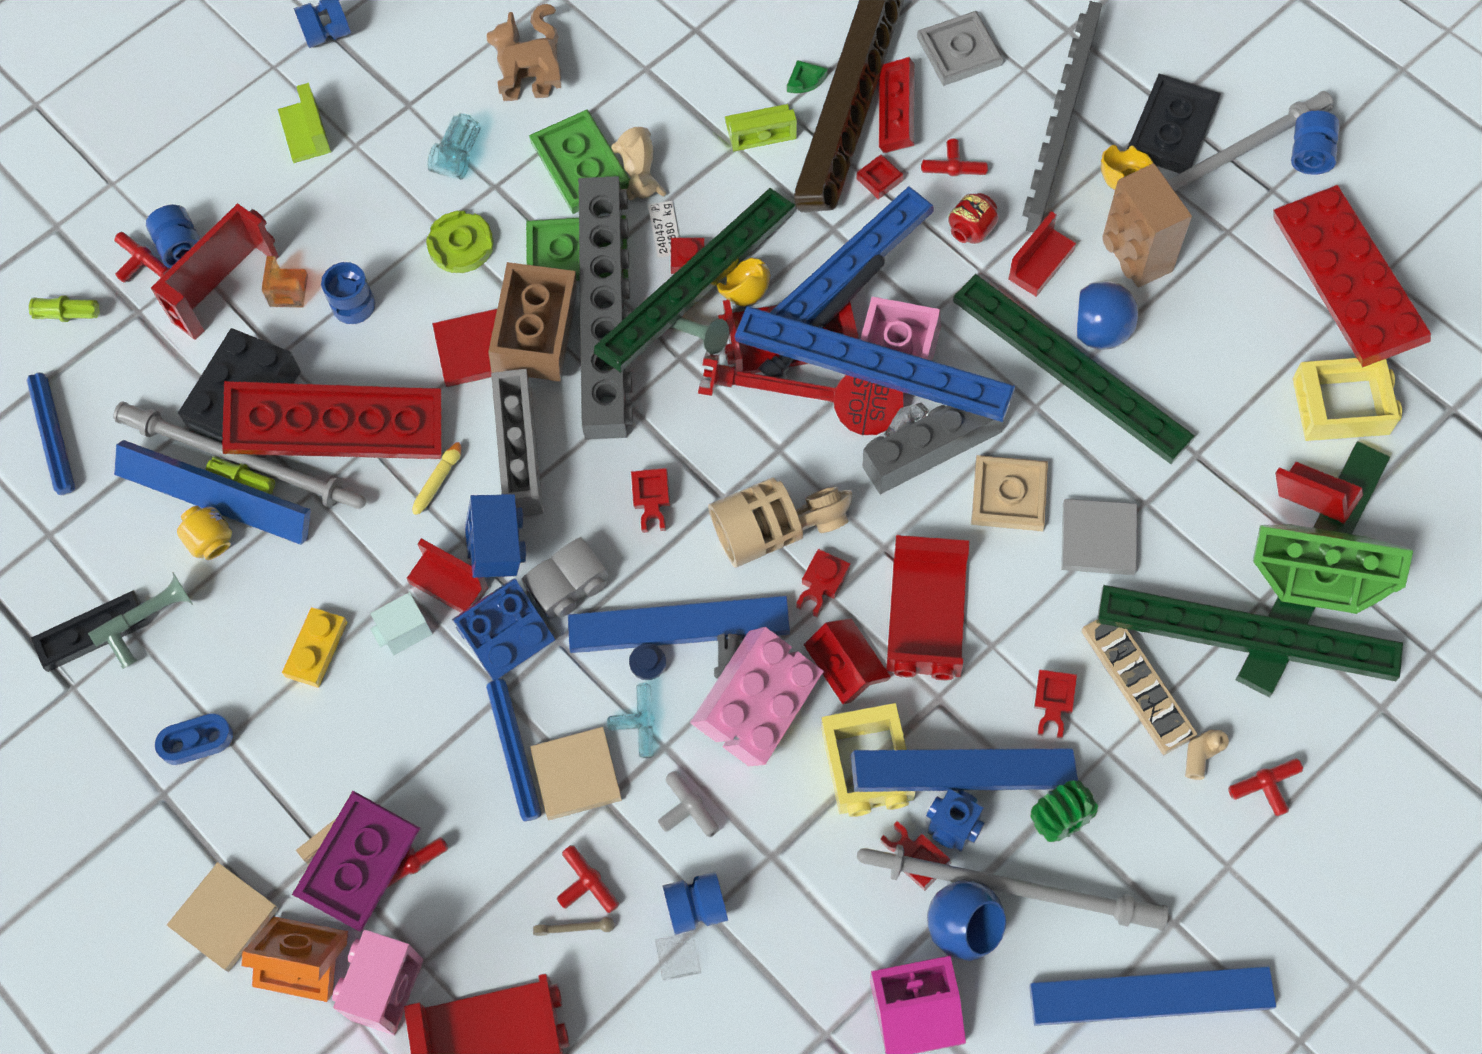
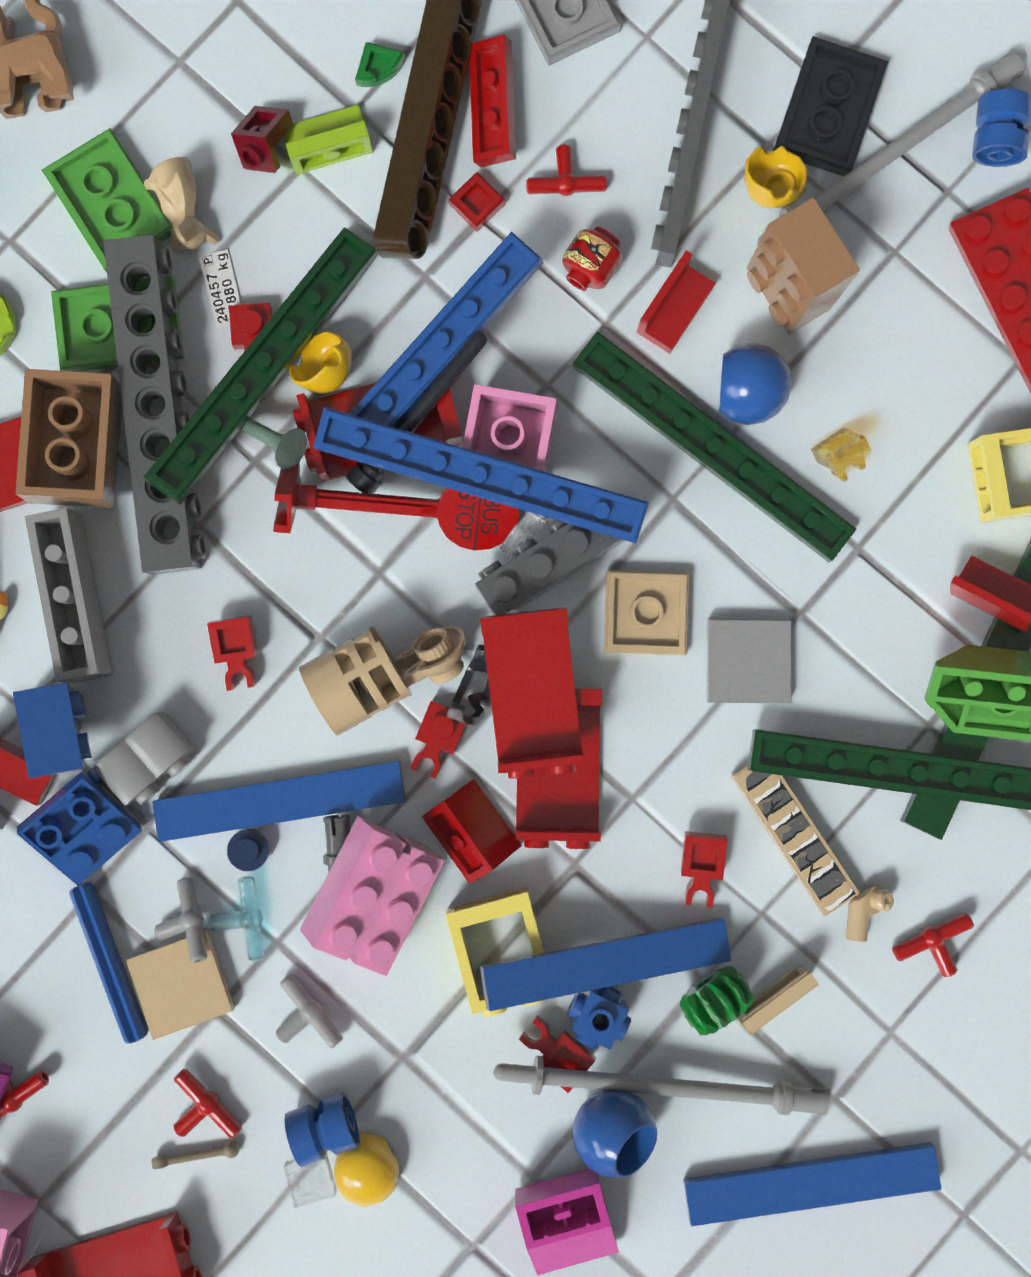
camera: 10 degrees left, 20 degrees up
none -> light grey piece [154,877,207,963]
none -> dark red bracket [231,106,293,173]
none -> yellow hair [334,1133,399,1207]
none -> black helmet [447,644,491,726]
none -> red panel [480,607,585,779]
none -> tan tile [738,965,819,1035]
none -> clear yellow tile [811,427,871,482]

